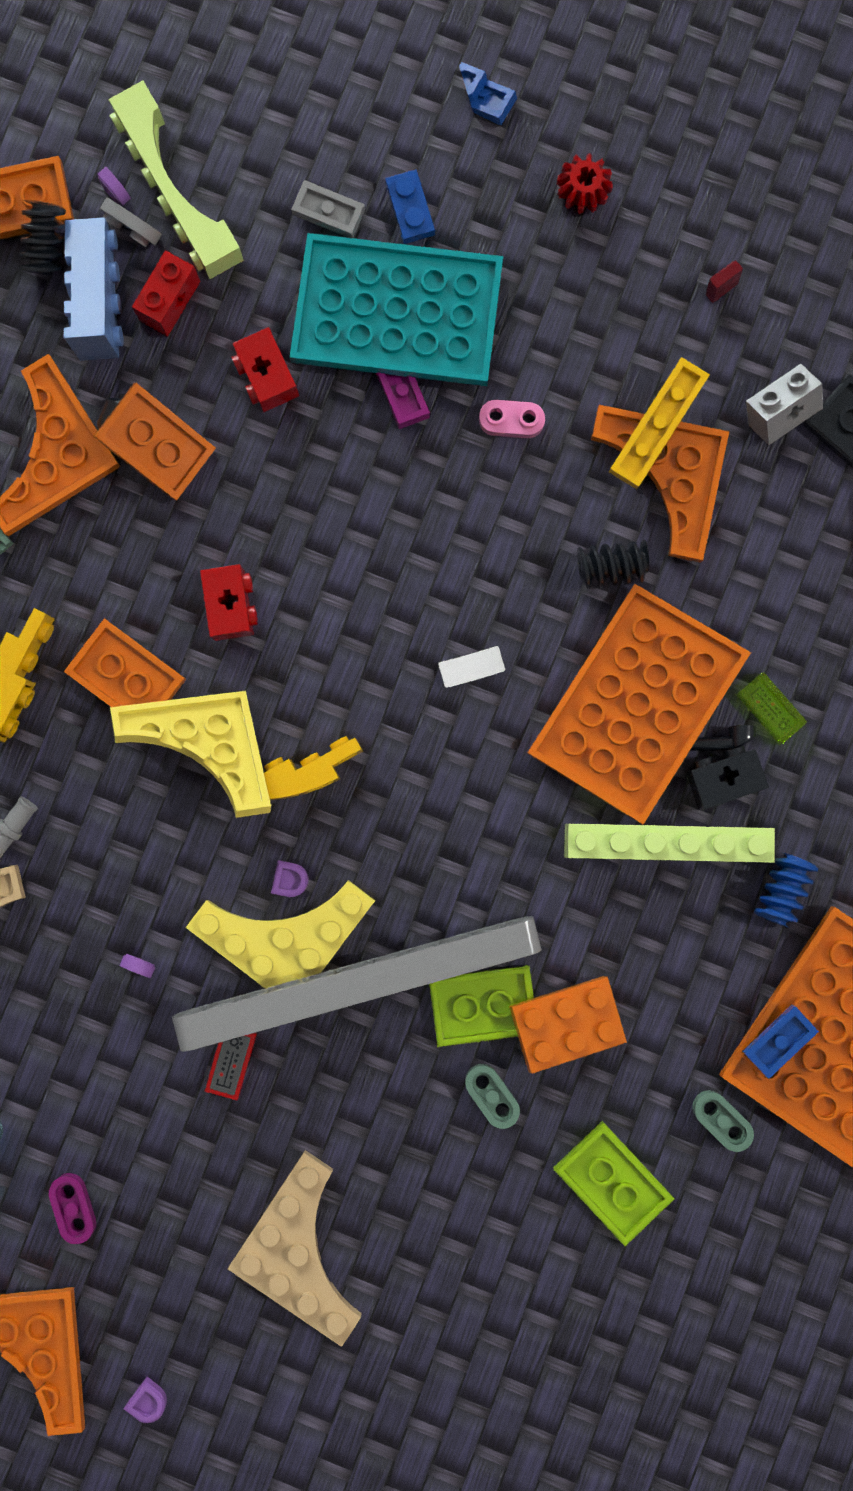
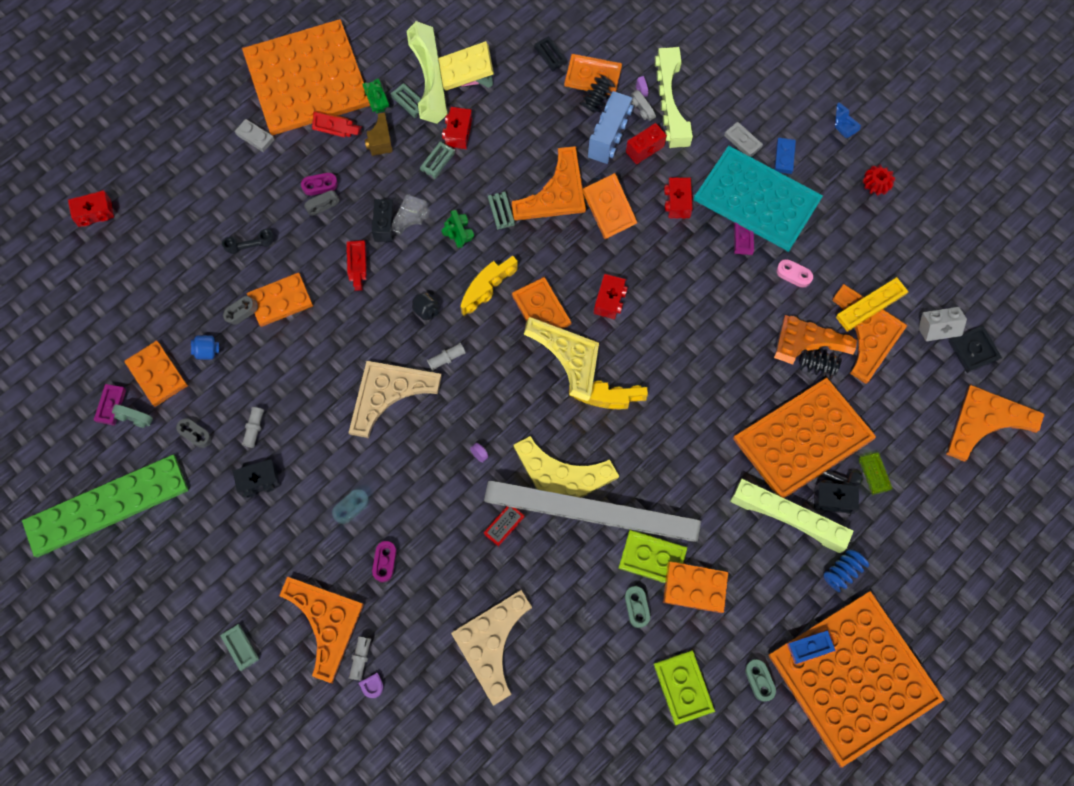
camera: 20 degrees right, 15 degrees down
medium lavender tile [271,860,309,897] -> none
white sticker [438,646,505,688] -> none
dark red tile [706,260,743,303] -> none
none -> light grey pin [348,636,371,681]
none -> orange plate [774,315,857,364]

